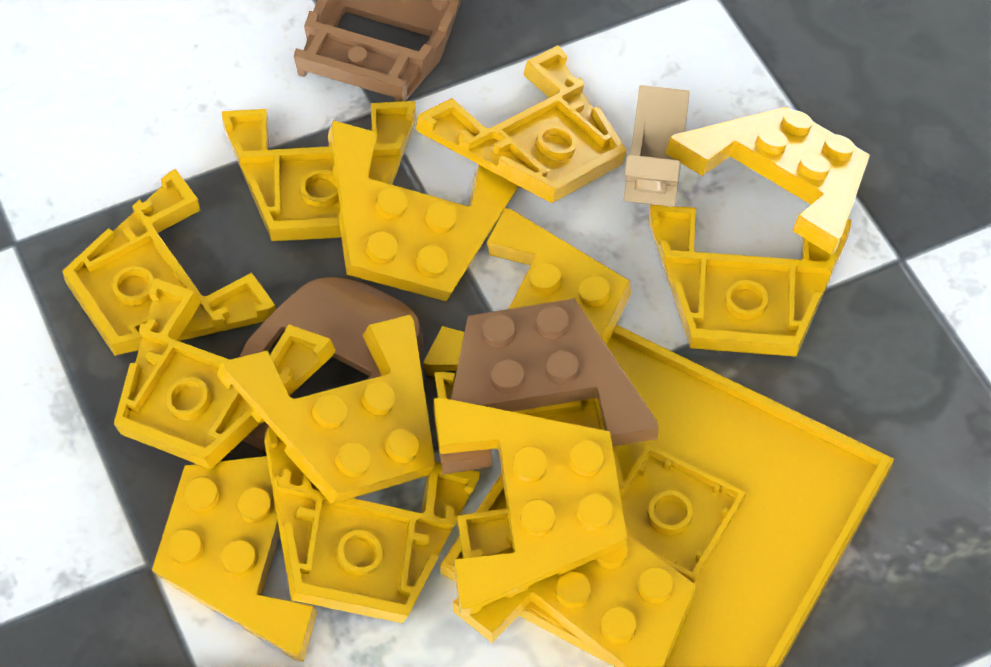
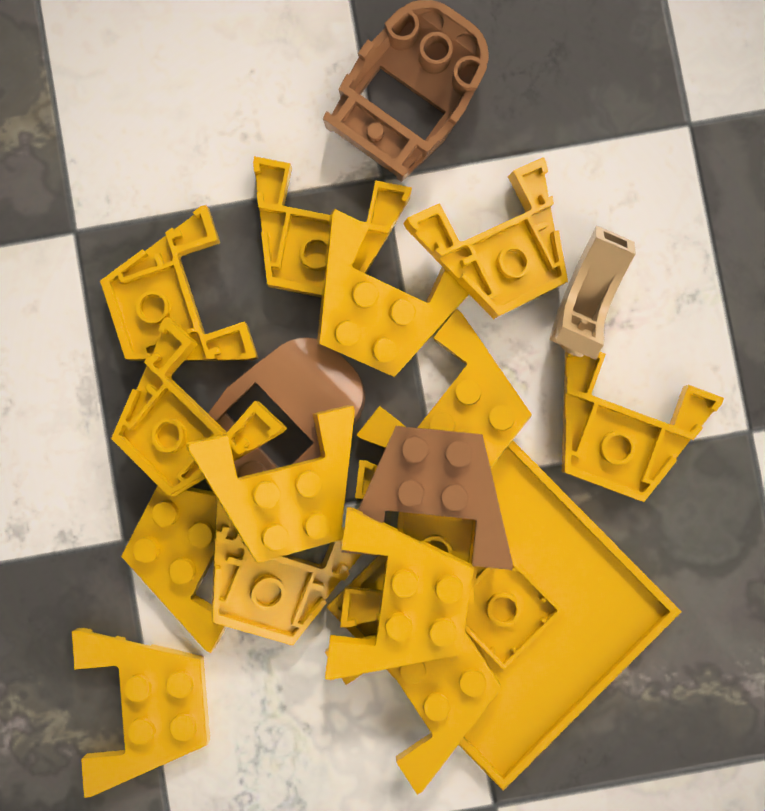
camera: 20 degrees right, 30 degrees up
wing [665,106,870,255] -> none

